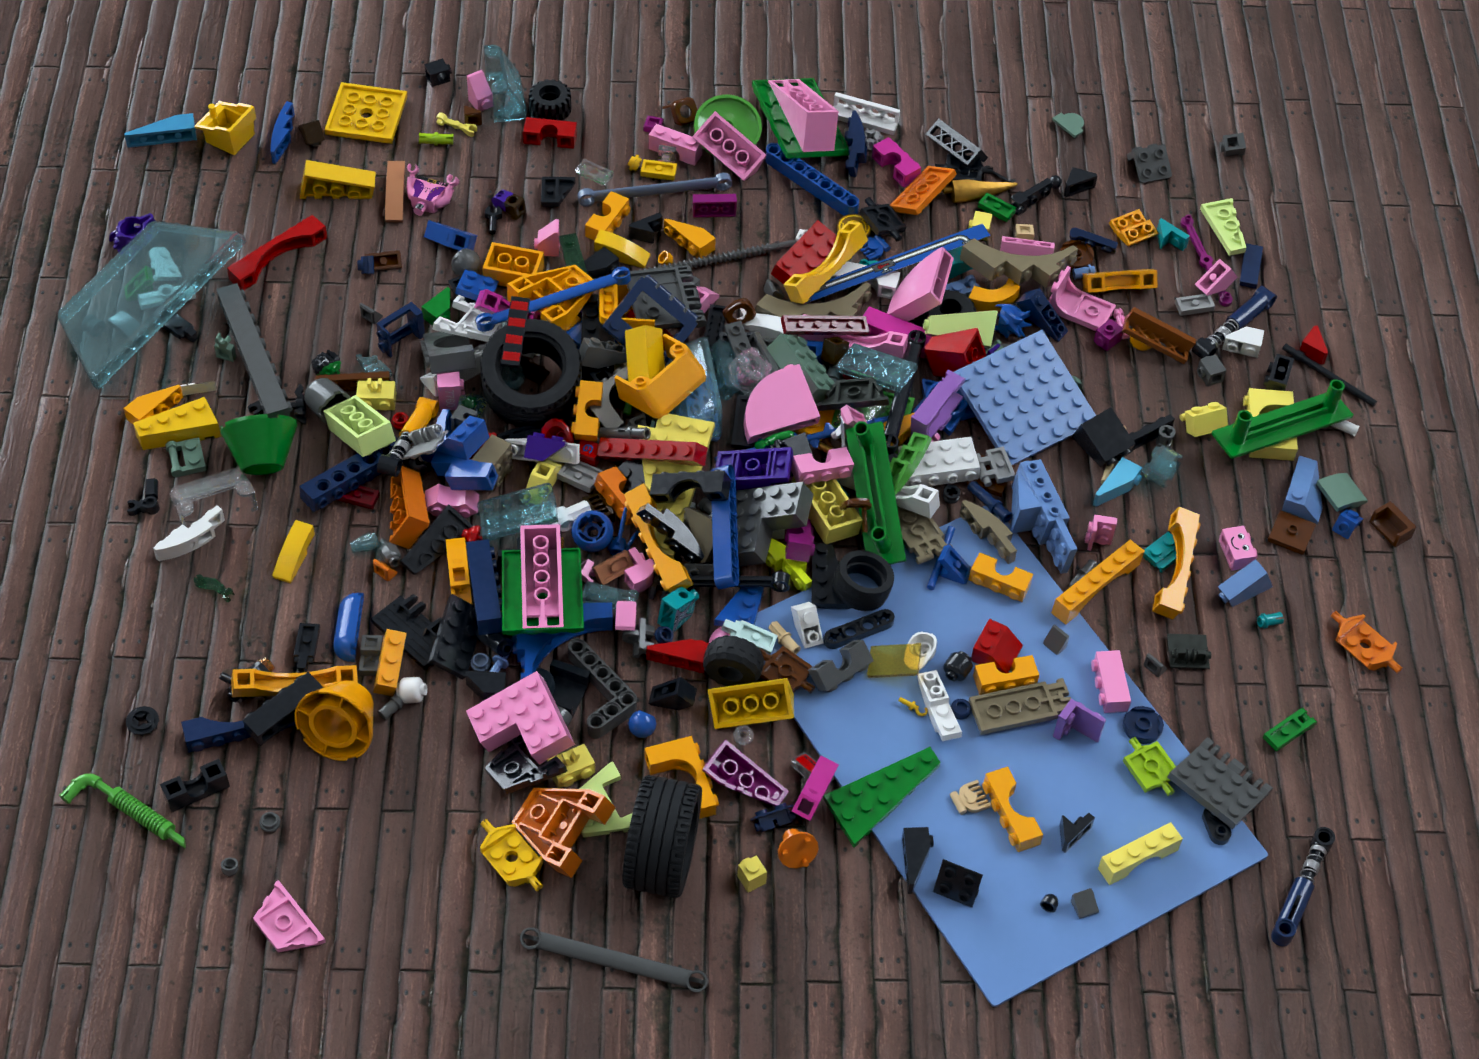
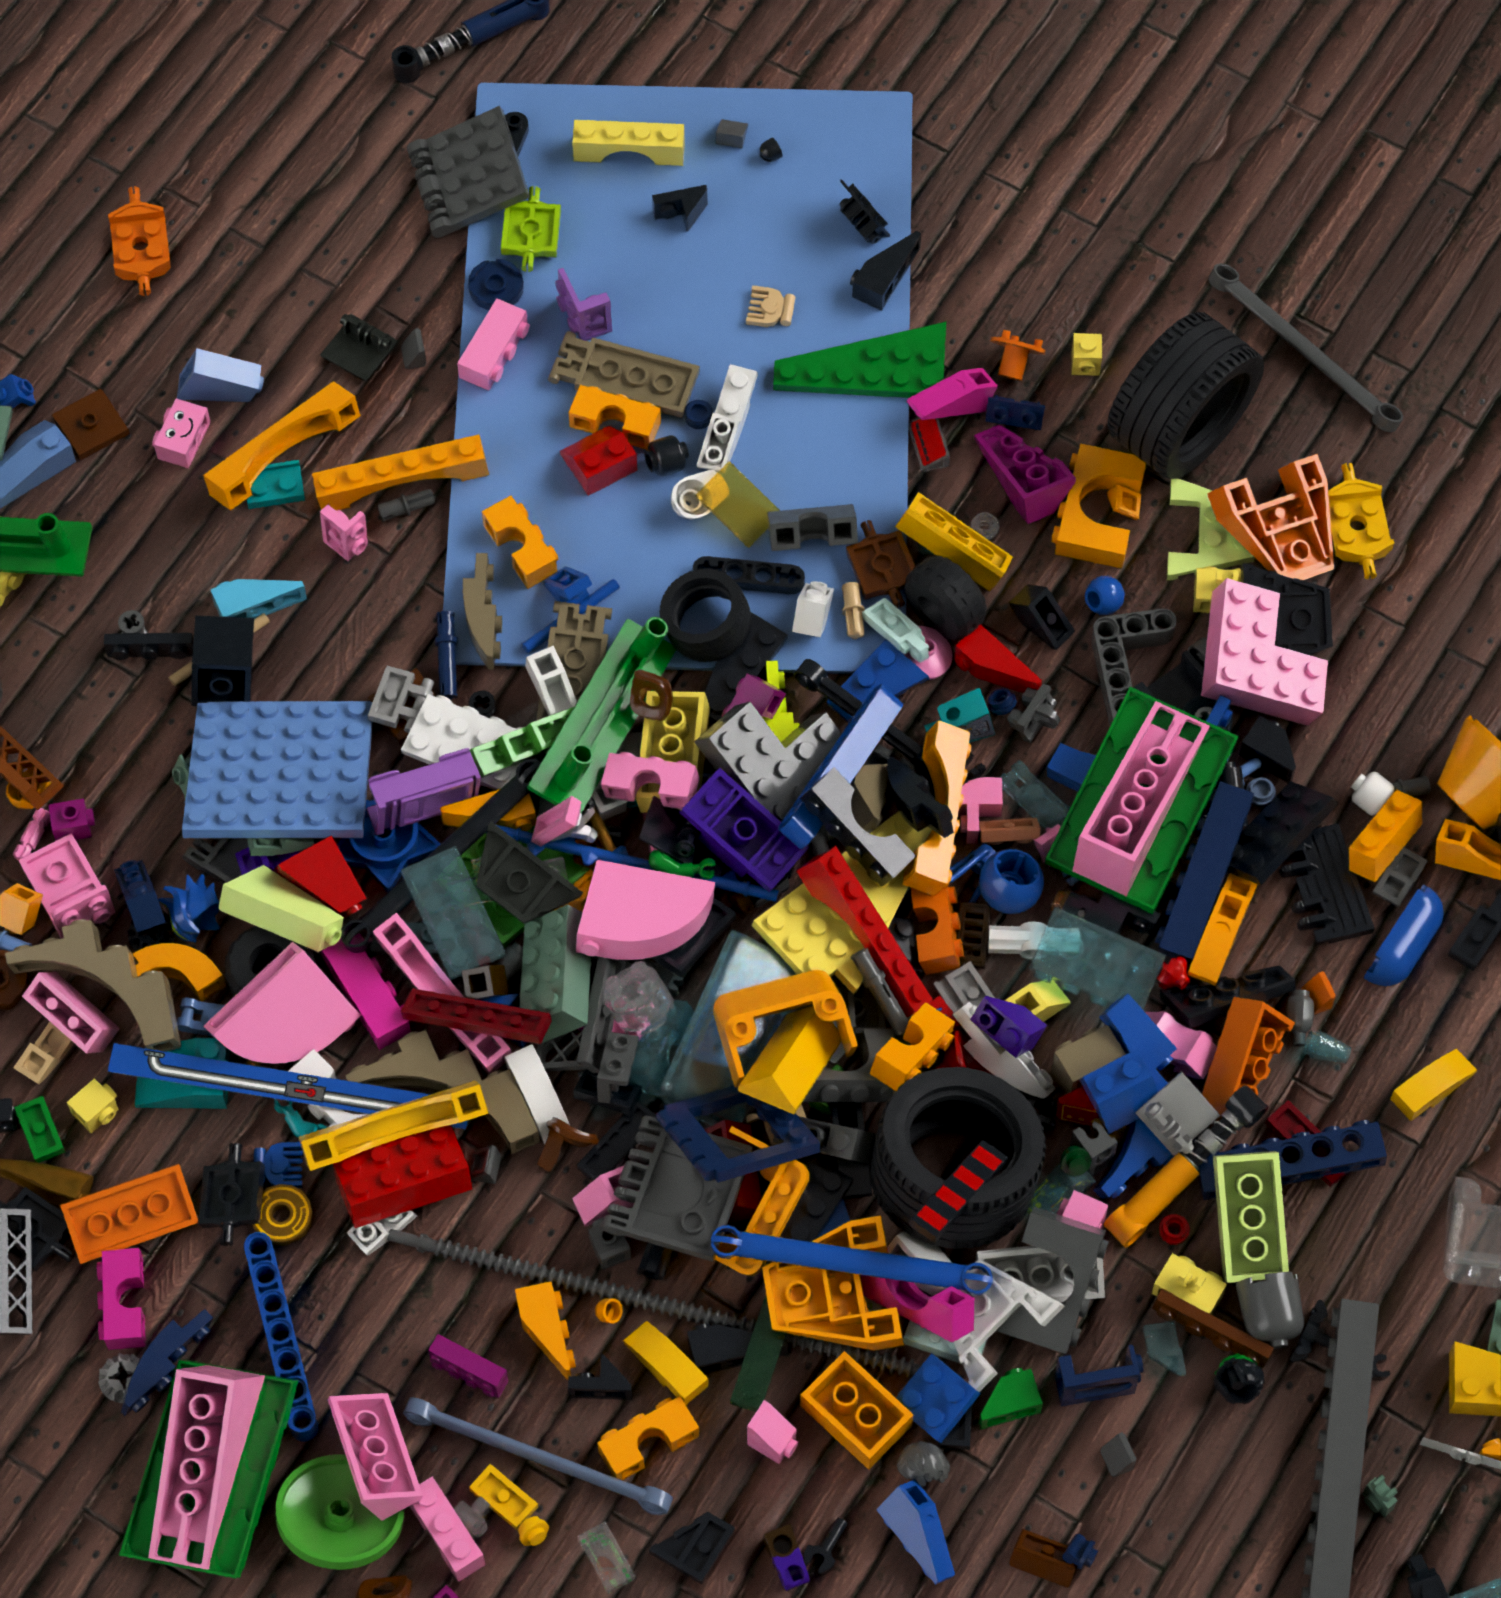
camera: 145 degrees left, 10 degrees up
green cone [220,414,297,475] -> none
bright pink slope [615,601,637,631] -> none
white fence [833,92,900,136] -> none
yellow hand [898,697,928,717] -> none
light orange arch [982,766,1043,852] -> none
medium blue wedge [1010,459,1077,574] -> none
dark grey slope [1043,624,1069,655] -> none
clear light blue brick [1142,445,1183,488] -> none
light yellow brick [1180,402,1228,437] -> none
teal pin [1257,612,1284,629] -> none
green plate [1263,708,1317,752] -> none

